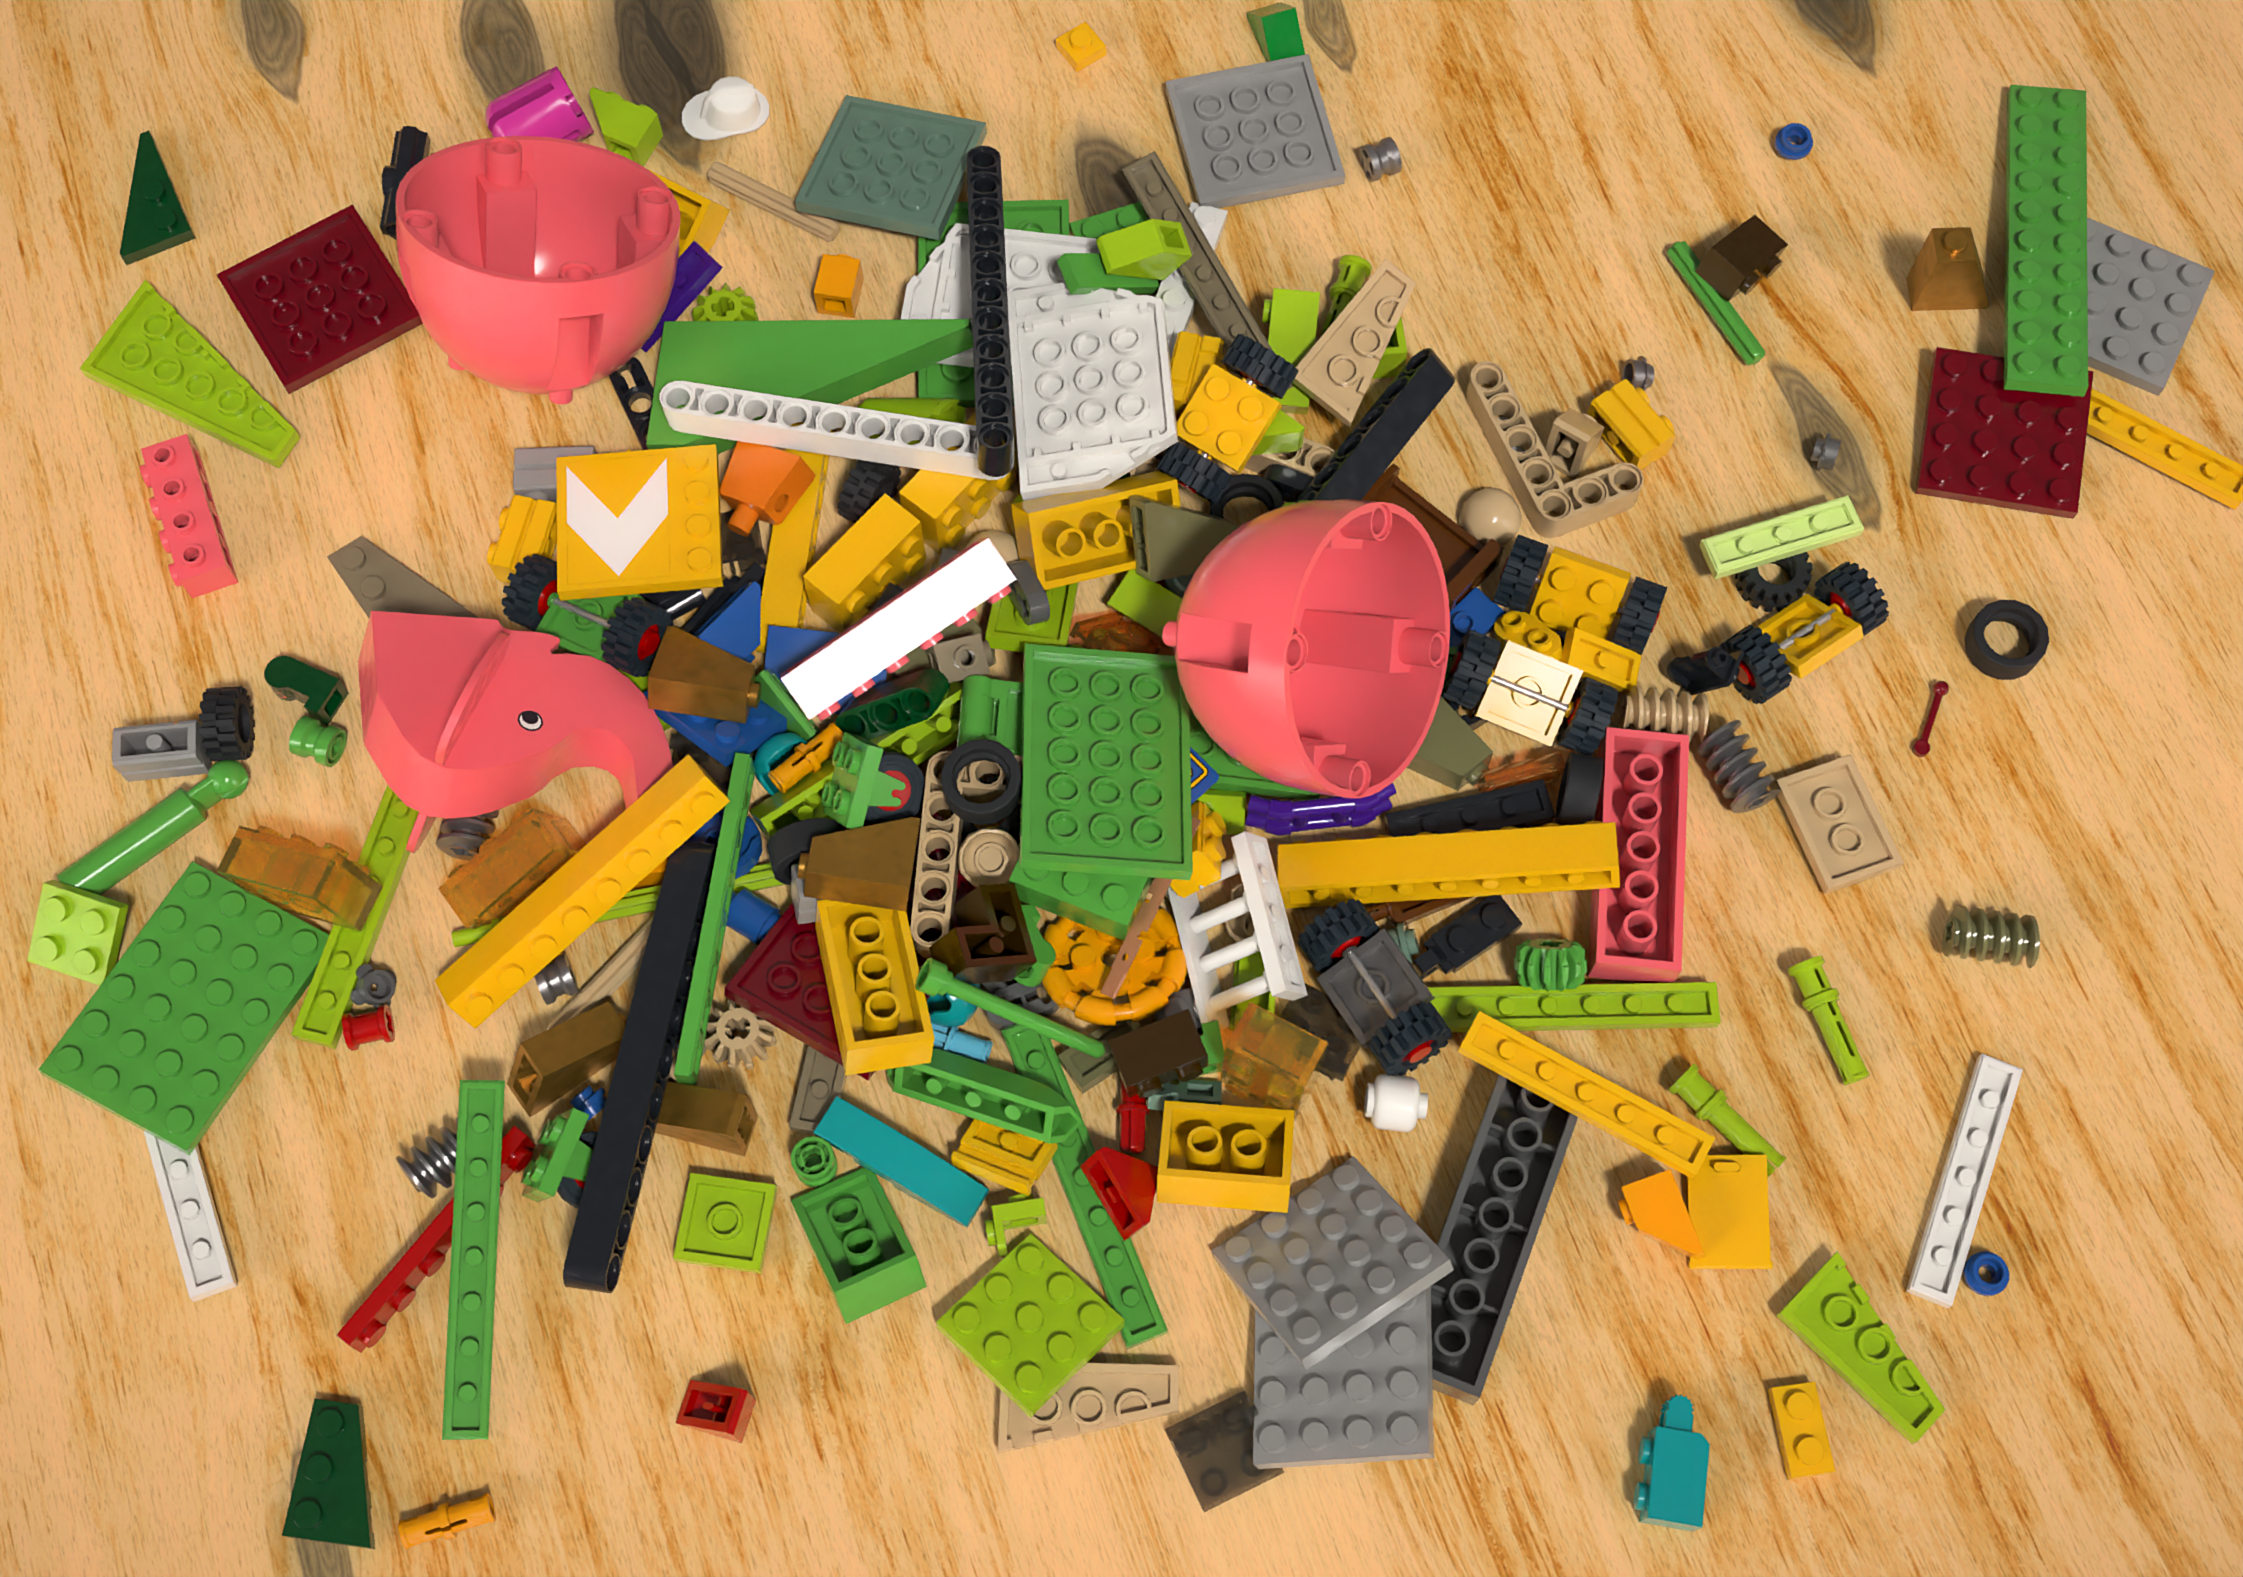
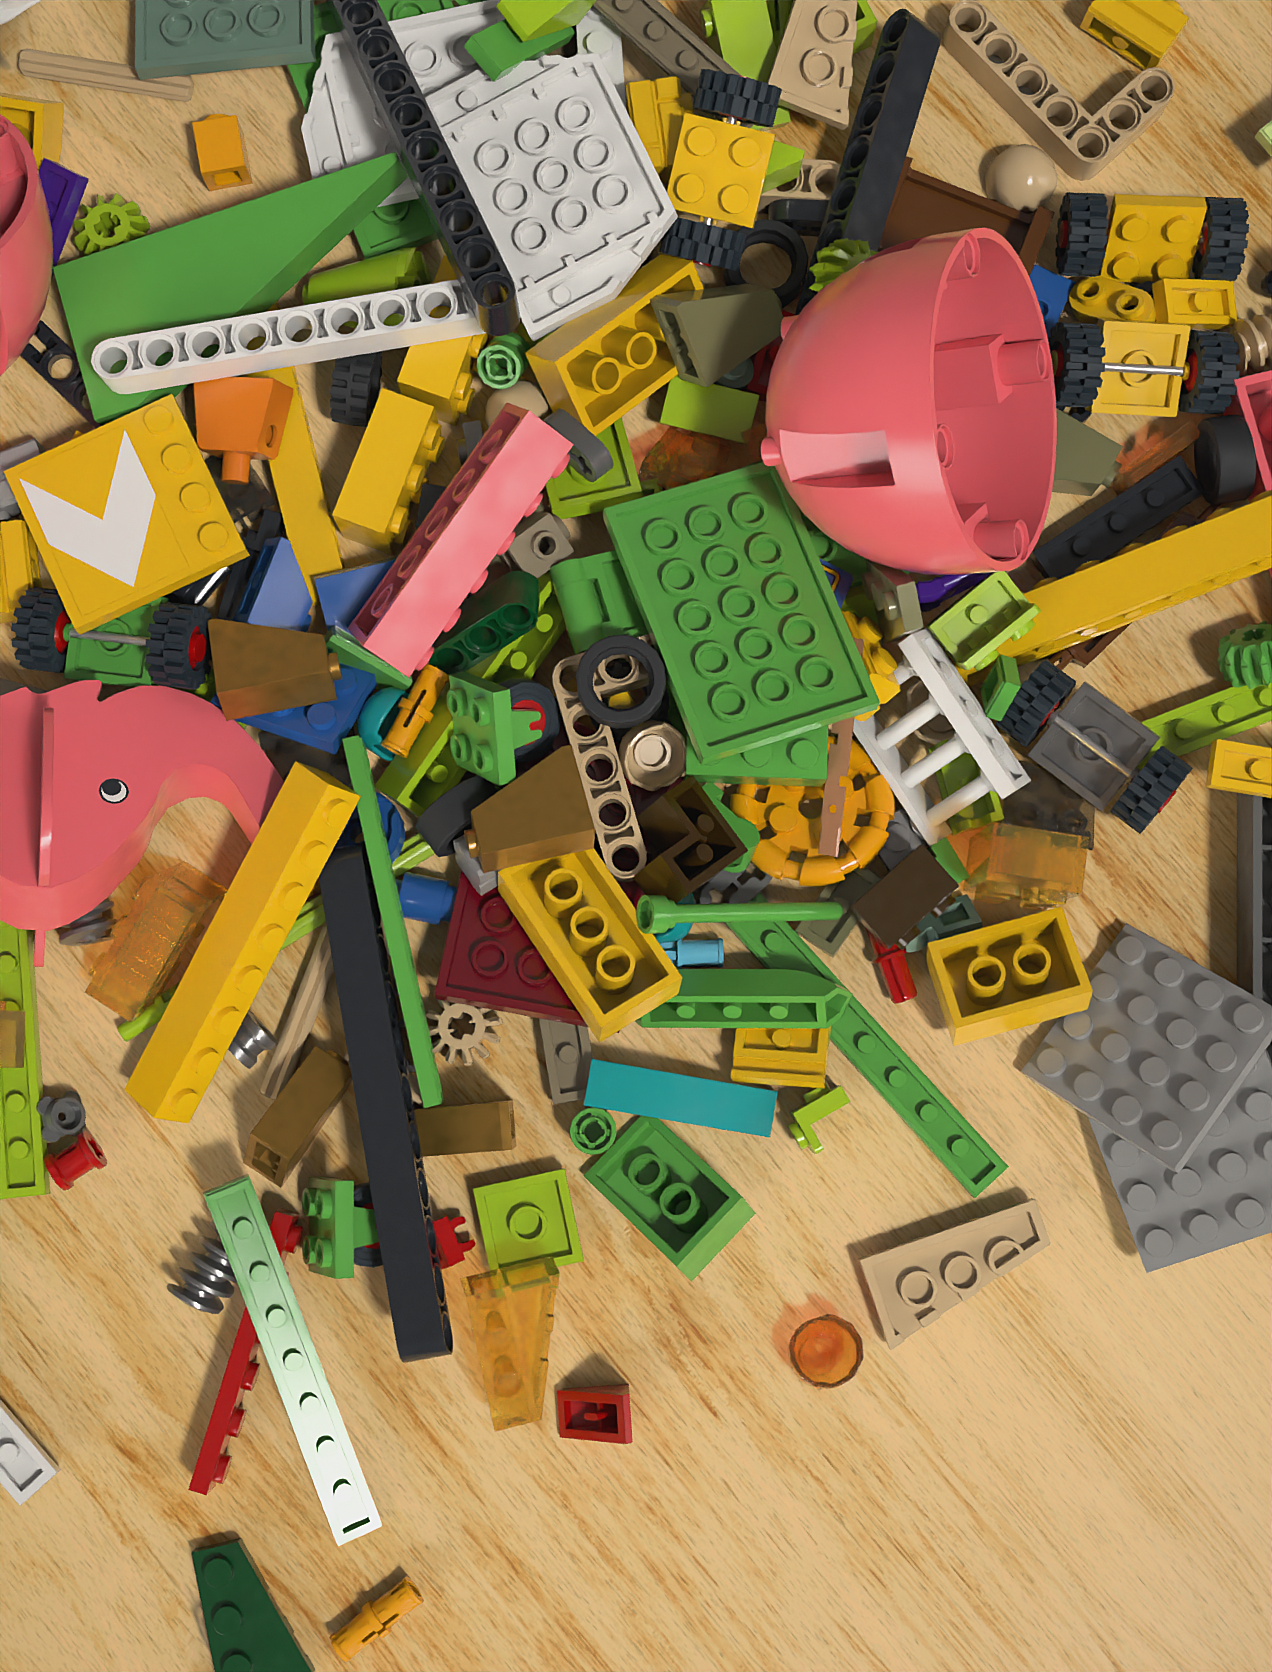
camera: 25 degrees left, 15 degrees up
blue plate [569,1085,607,1121] -> none
lime plate [936,1233,1124,1418] -> none
red slope [1080,1146,1158,1241] -> none
clear smoke hinge [1165,1390,1285,1513] -> none
white head [1364,1074,1428,1132] -> none
sand green plate [1388,922,1419,963] -> none
black hinge [1413,895,1523,980] -> none
tan slope [1545,408,1604,480] -> none
none -> red tile [433,1216,475,1269]
none -> clear yellow wedge [460,1256,560,1432]
none -> bright green wheel [477,332,530,389]
none -> clear orange hair [787,1314,864,1390]
none -> olive wing [861,558,924,645]
none -> lime bracket [926,571,1041,671]
none -> bright green tile [980,655,1021,721]

